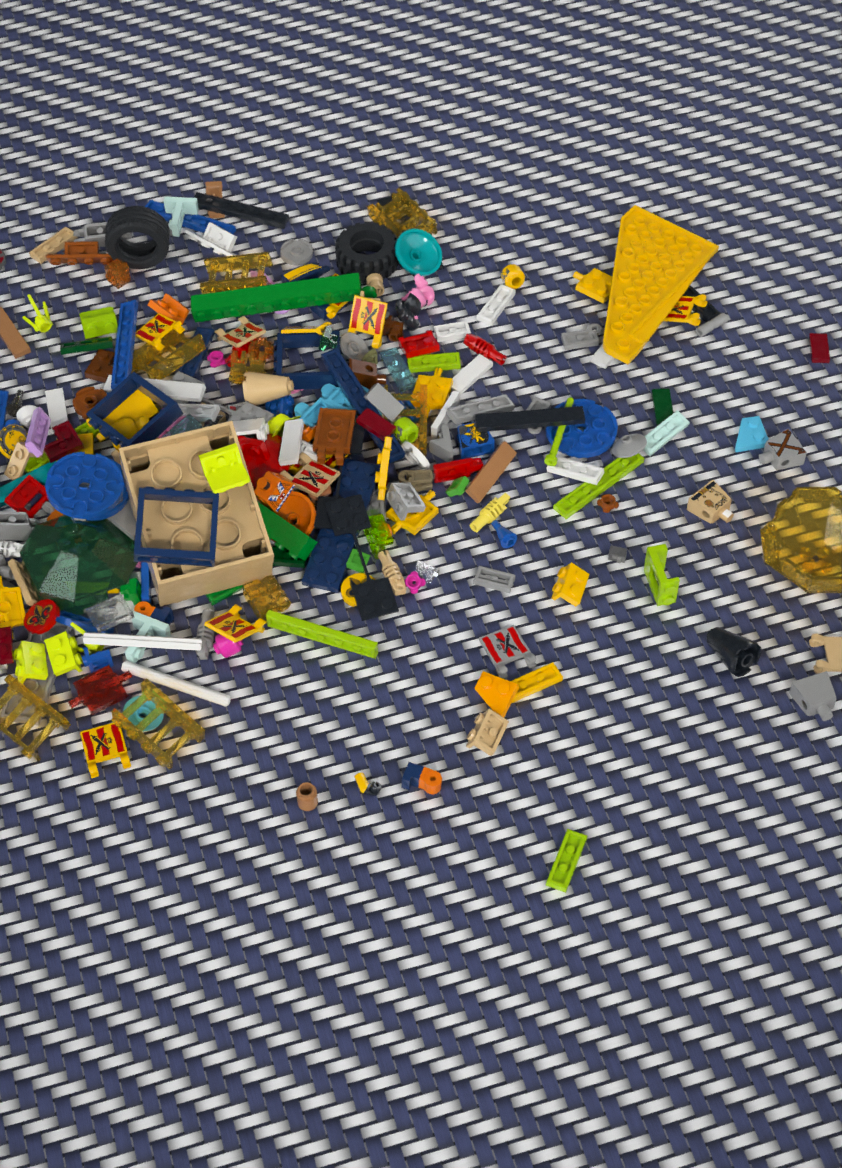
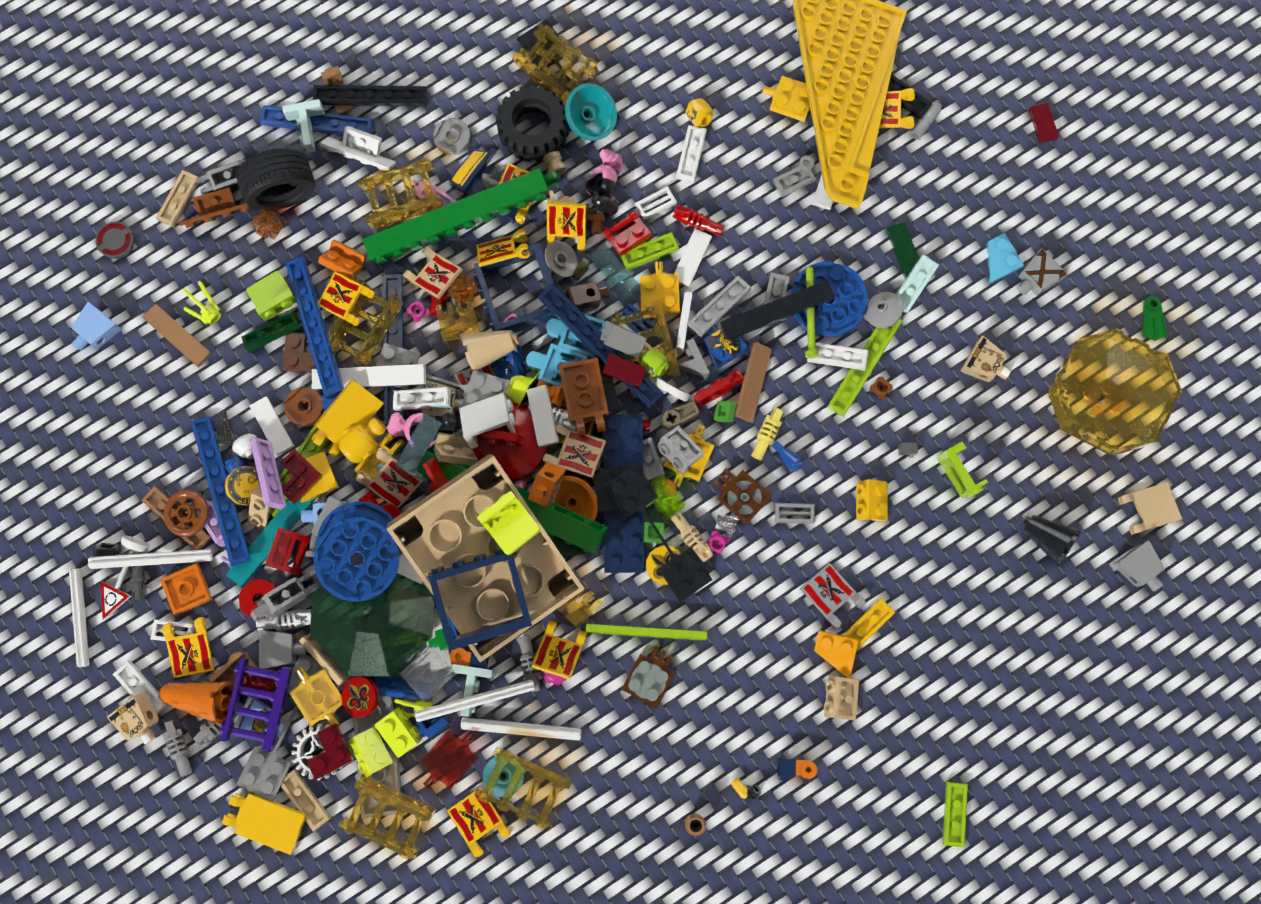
camera: 15 degrees left, 25 degrees up
dark blue window [86,372,183,448] -> none
clear green tile [318,326,339,351] -> none
yellow plate [375,437,392,501] -> none
none -> piece [621,646,676,709]
none -> reddish brown piece [713,469,773,526]

